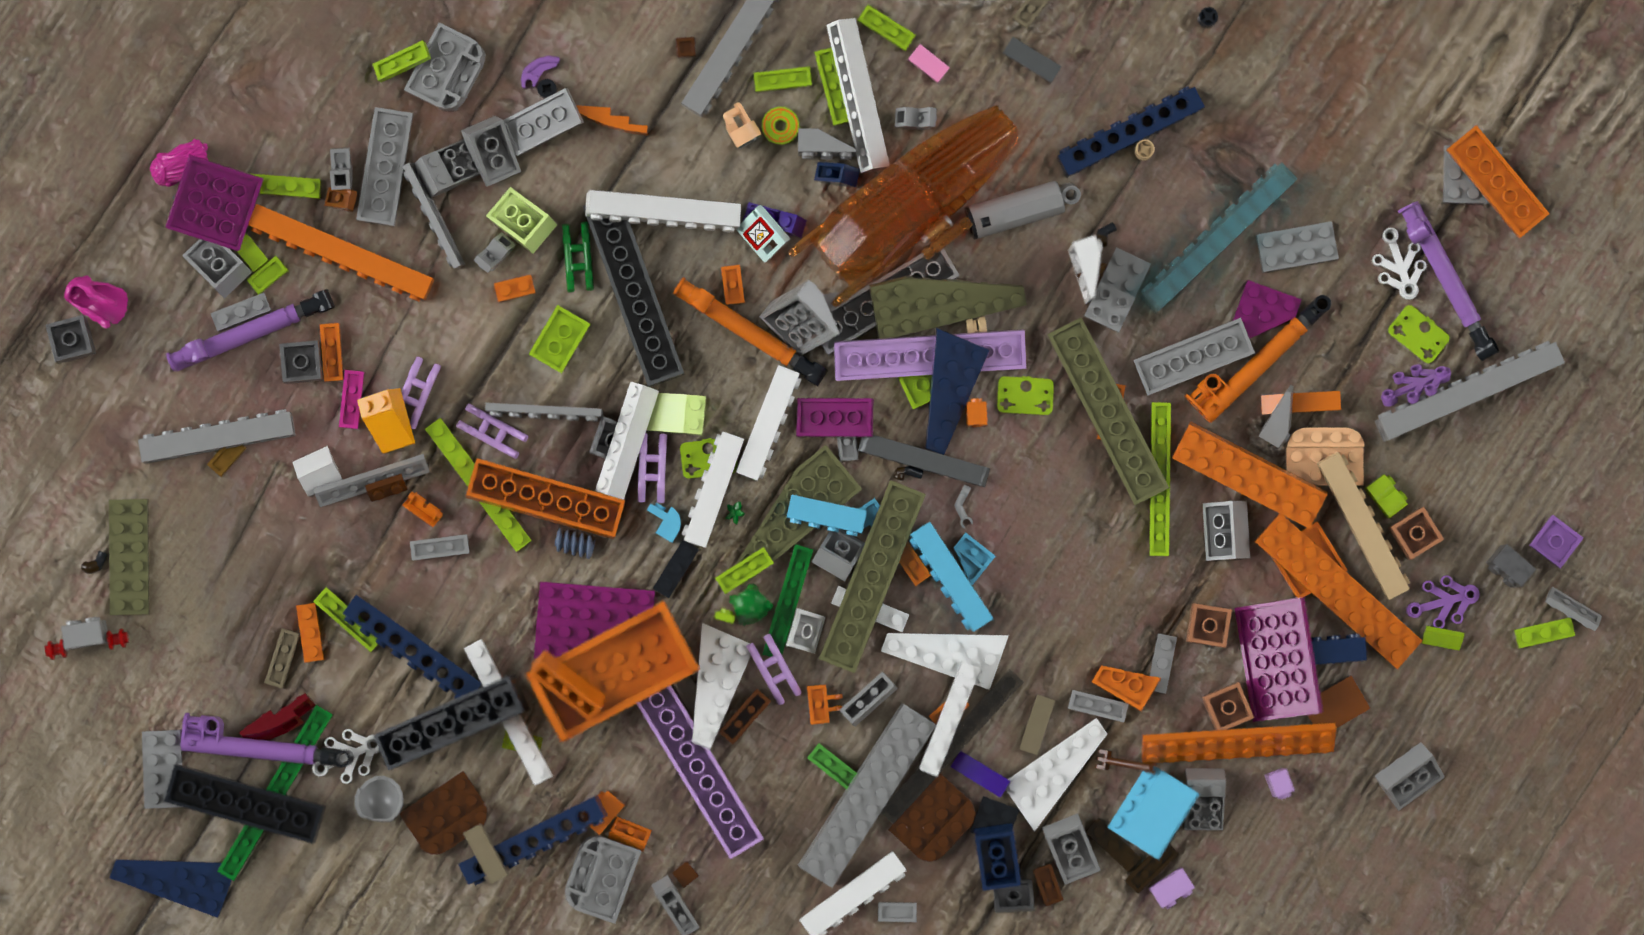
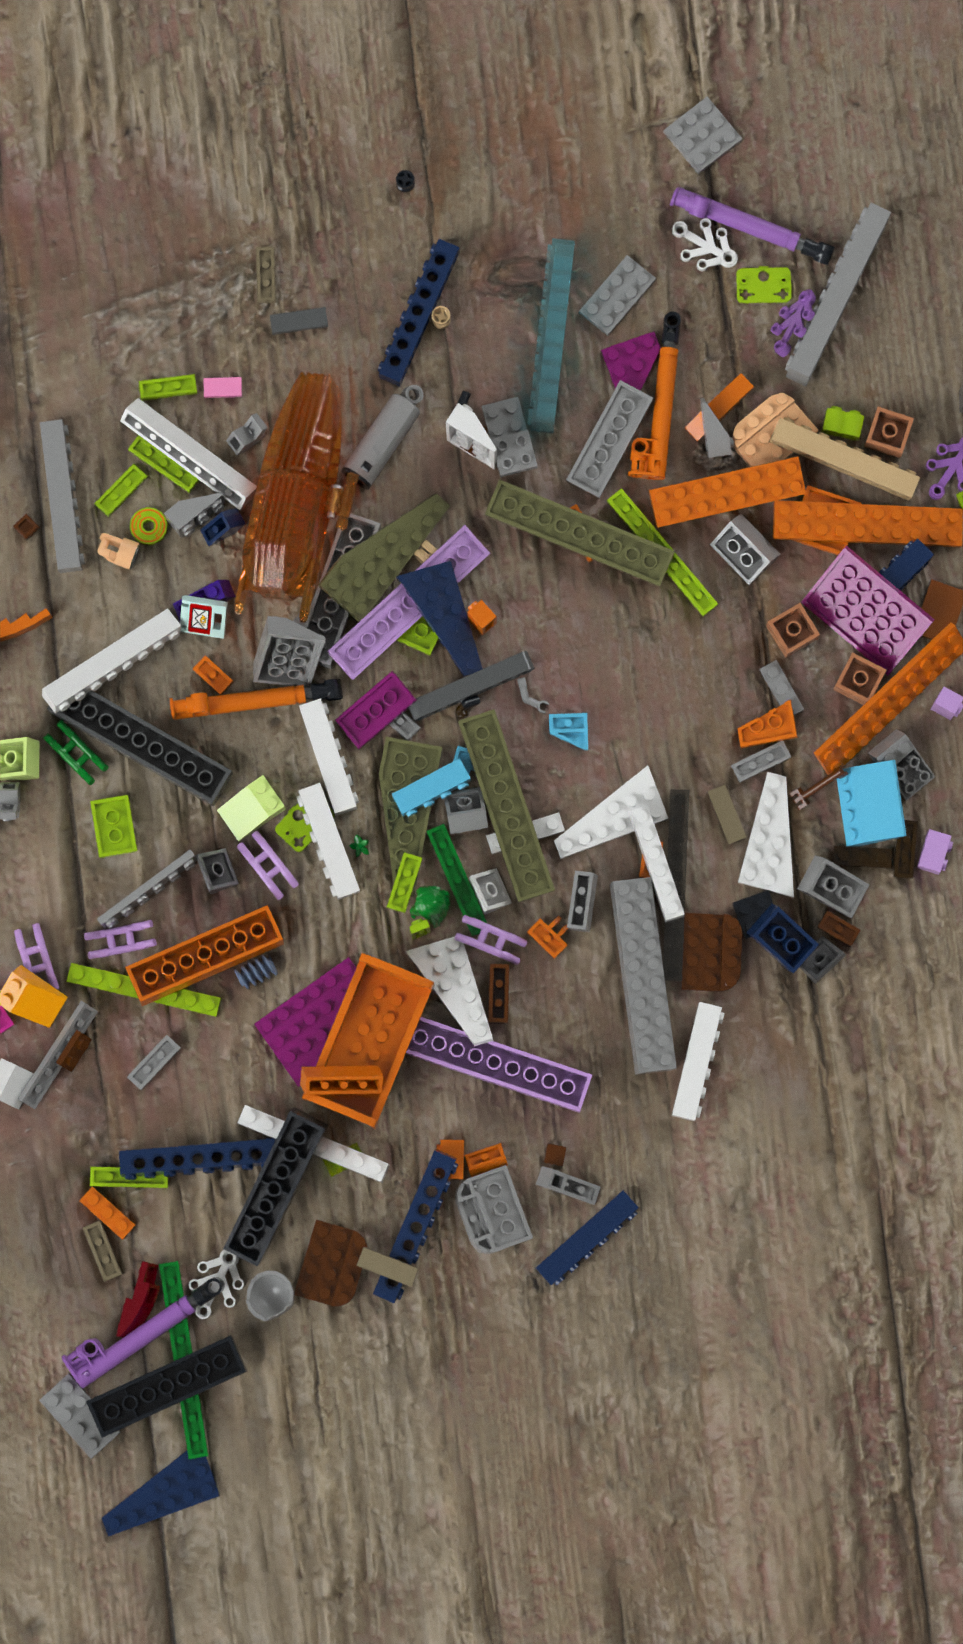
camera: 35 degrees left, 5 degrees down
orange hinge [402,492,443,527] -> none
orange plate [494,274,536,302] -> none
white brick [595,382,659,500] -> none
medium azure brick [647,502,681,543] -> none
black plate [653,540,699,598] -> none
bright green plate [807,743,857,789] -> none
light grey tile [878,902,917,922] -> none
orange plate [899,541,931,586] -> none
medium azure brick [909,522,993,632] -> none
dark purple slope [950,751,1010,798] -> none
lime axle [997,376,1054,415] -> none
orange plate [1446,125,1550,238] -> none

